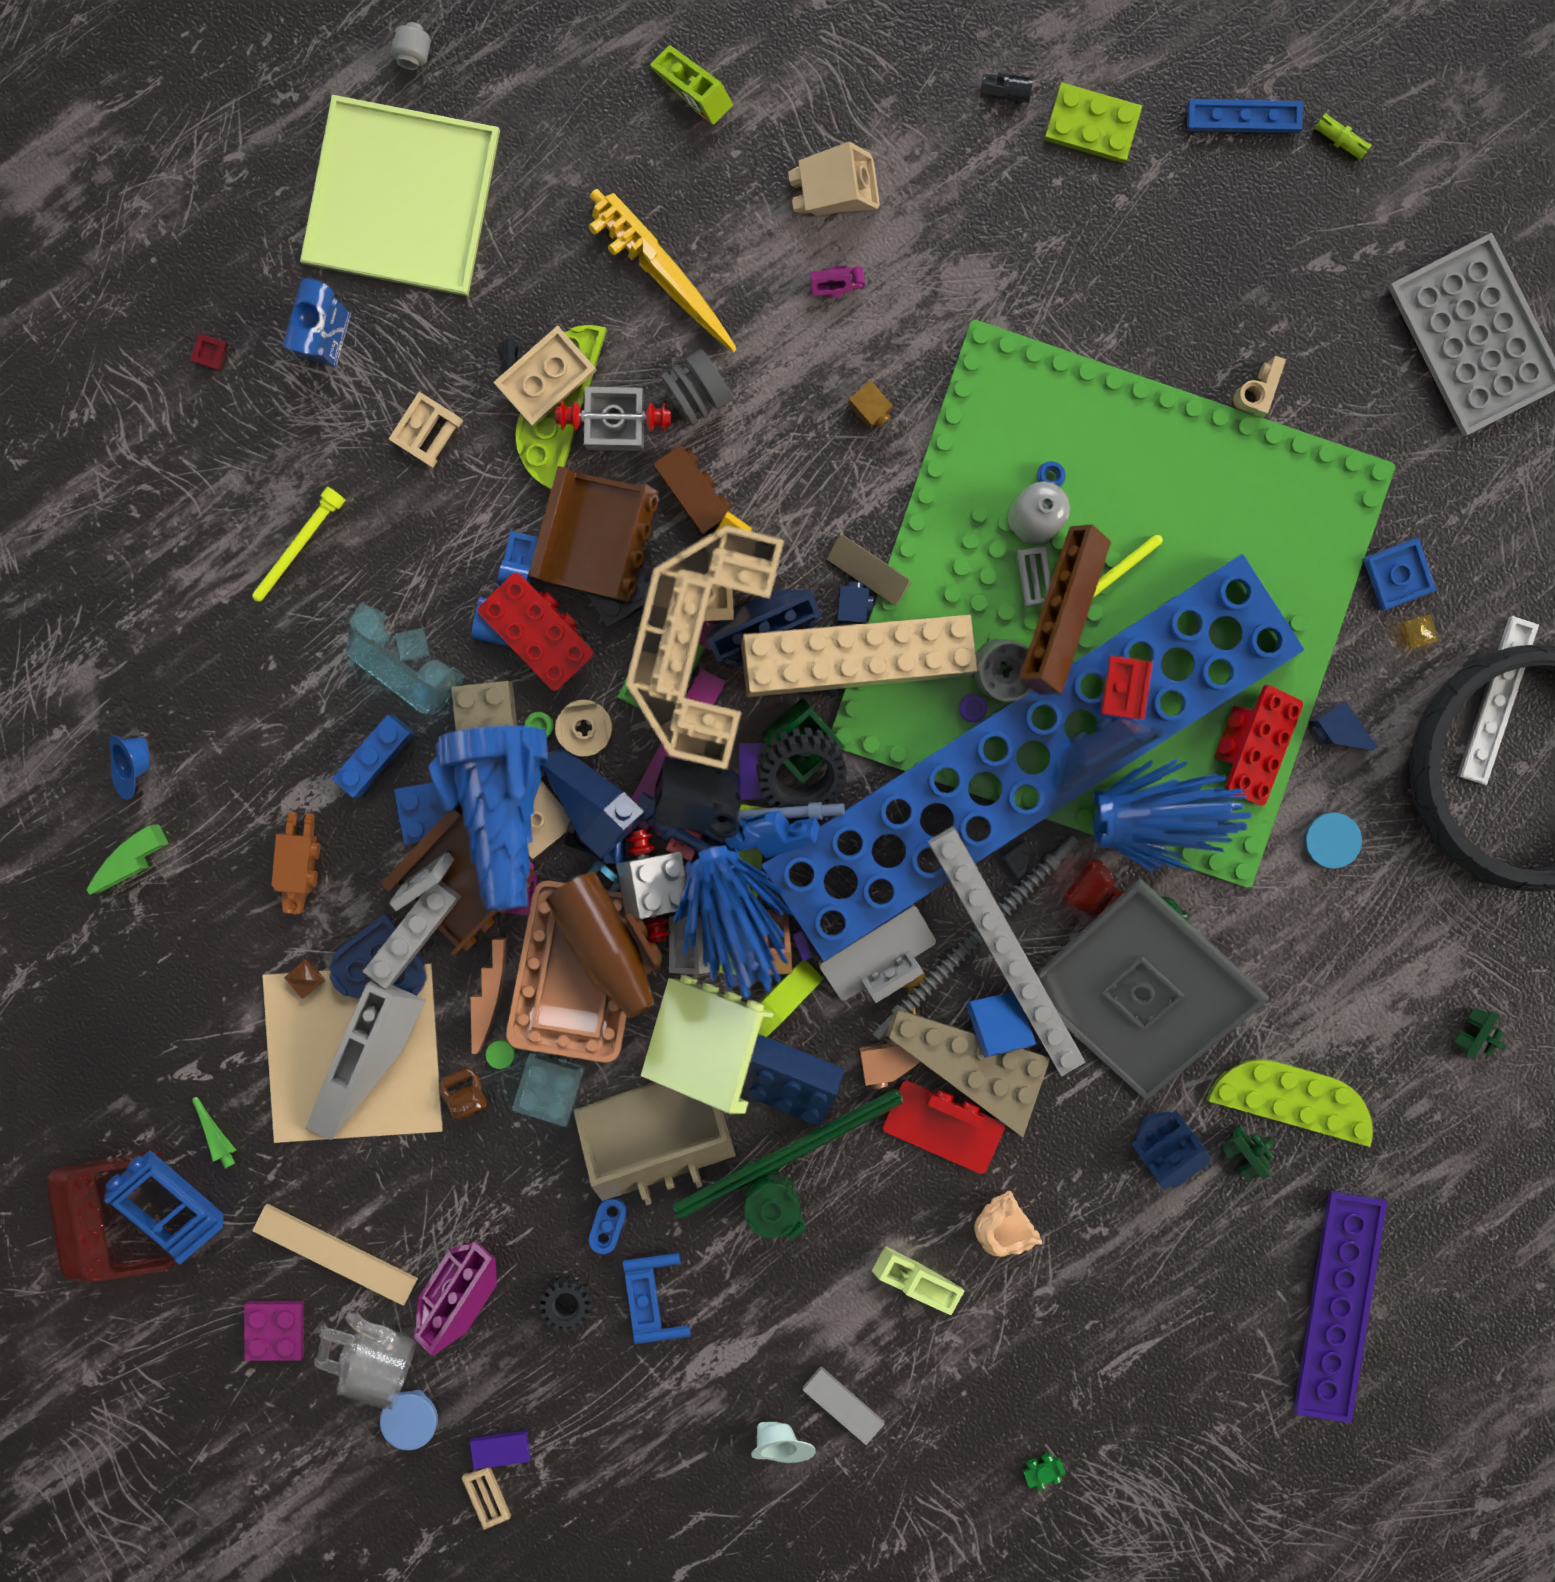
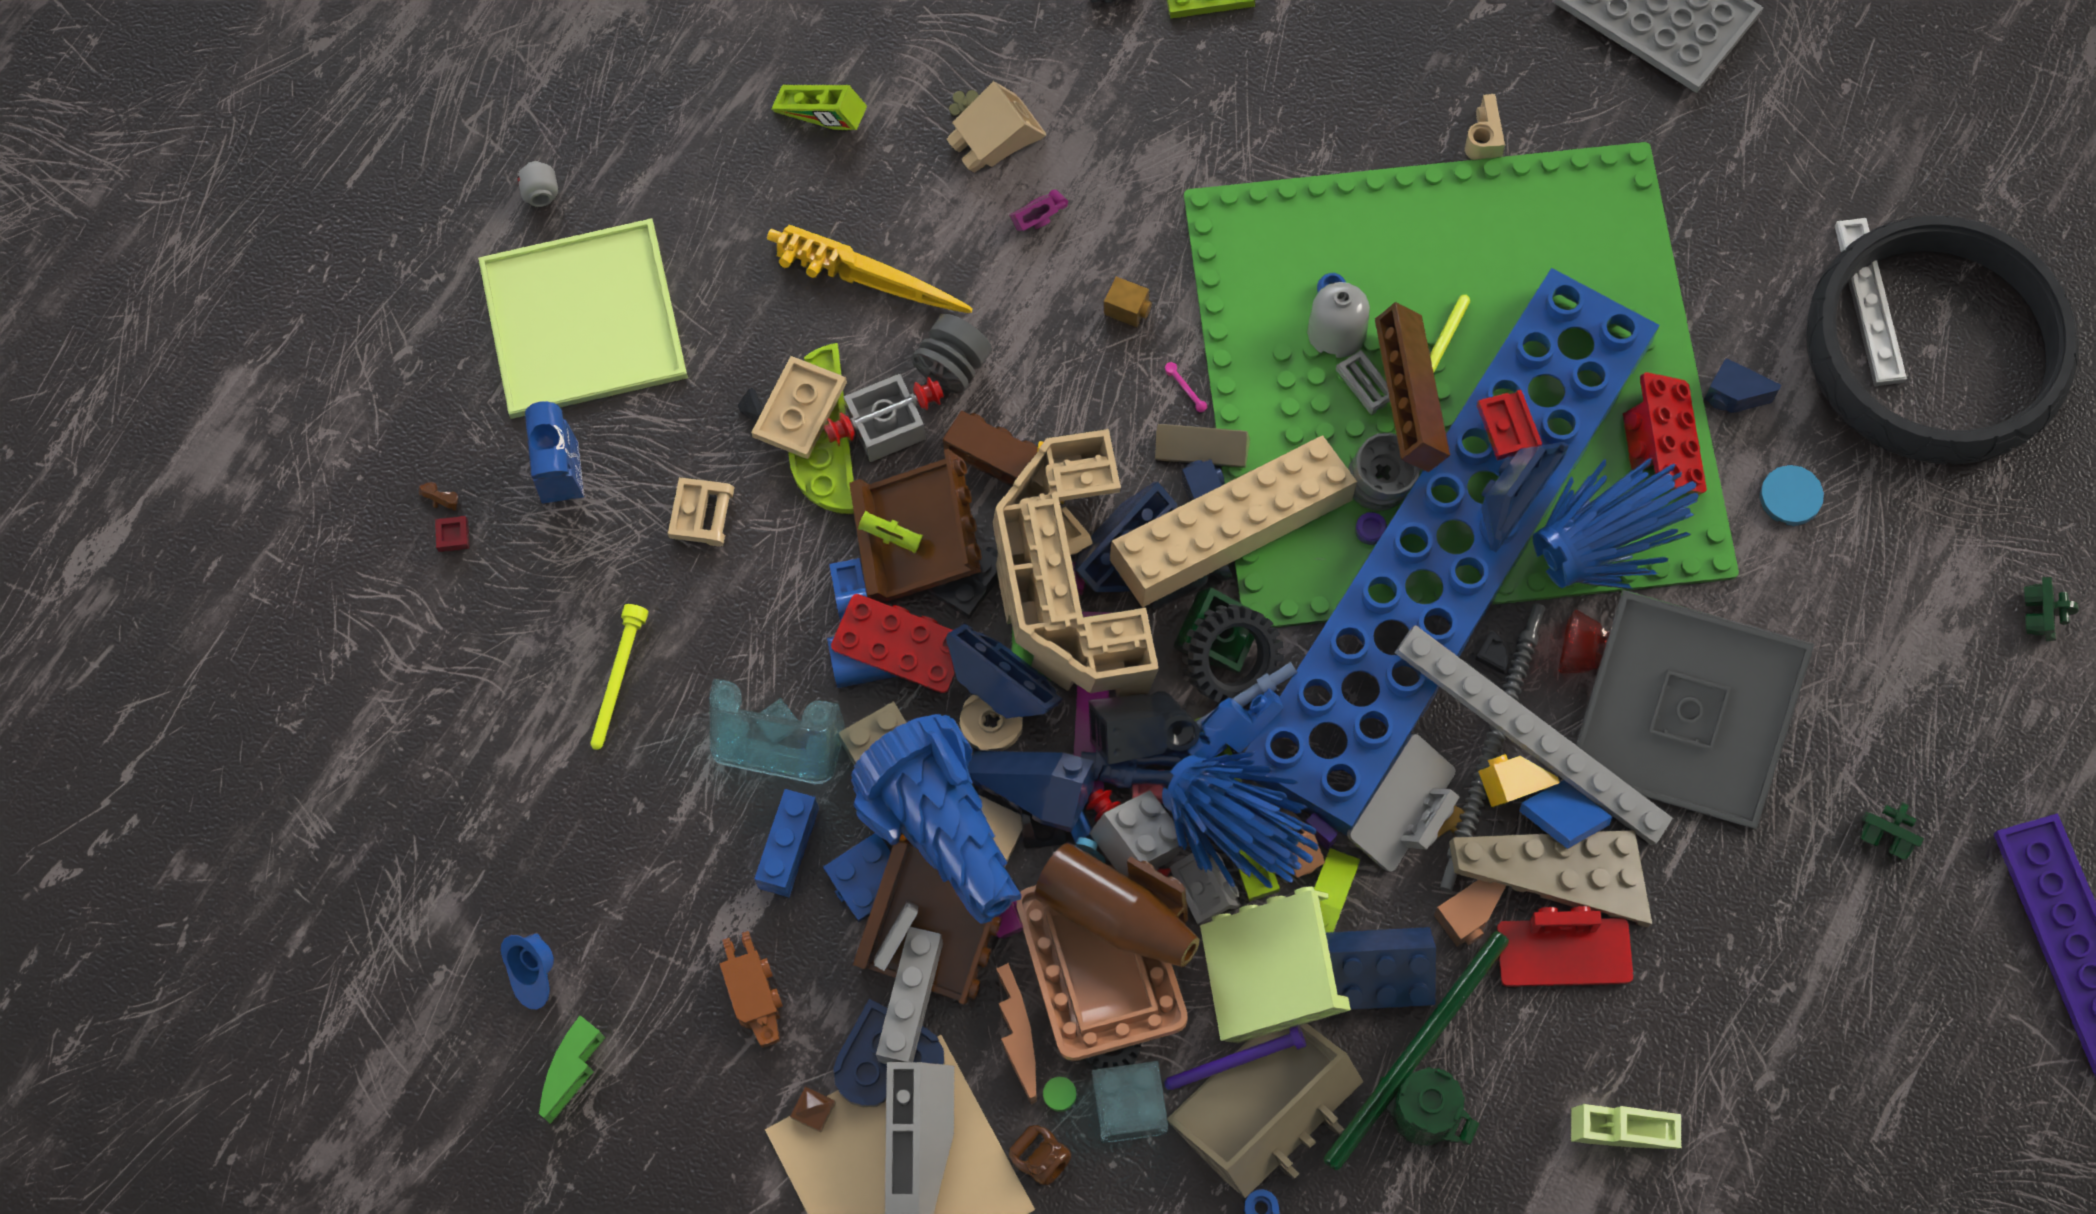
camera: 25 degrees left, 20 degrees down
dark purple tile [739,743,766,800] -> none
light nougat hair [974,1191,1042,1257] -> none
dark blue piece [1132,1110,1210,1190] -> none
lime plate [1206,1059,1373,1147] -> none
blue tile [1363,538,1437,611] -> none
clear yellow tile [1401,614,1439,650] -> none
none -> reddish brown piece [419,482,458,511]
none -> lime pin [858,511,923,553]
none -> dark blue wedge [946,624,1062,719]
none -> olive plant [949,90,978,116]
none -> dark purple bar [1164,1025,1306,1090]
none -> dark pink hinge [1165,362,1207,412]
none -> yellow slope [1478,754,1560,807]

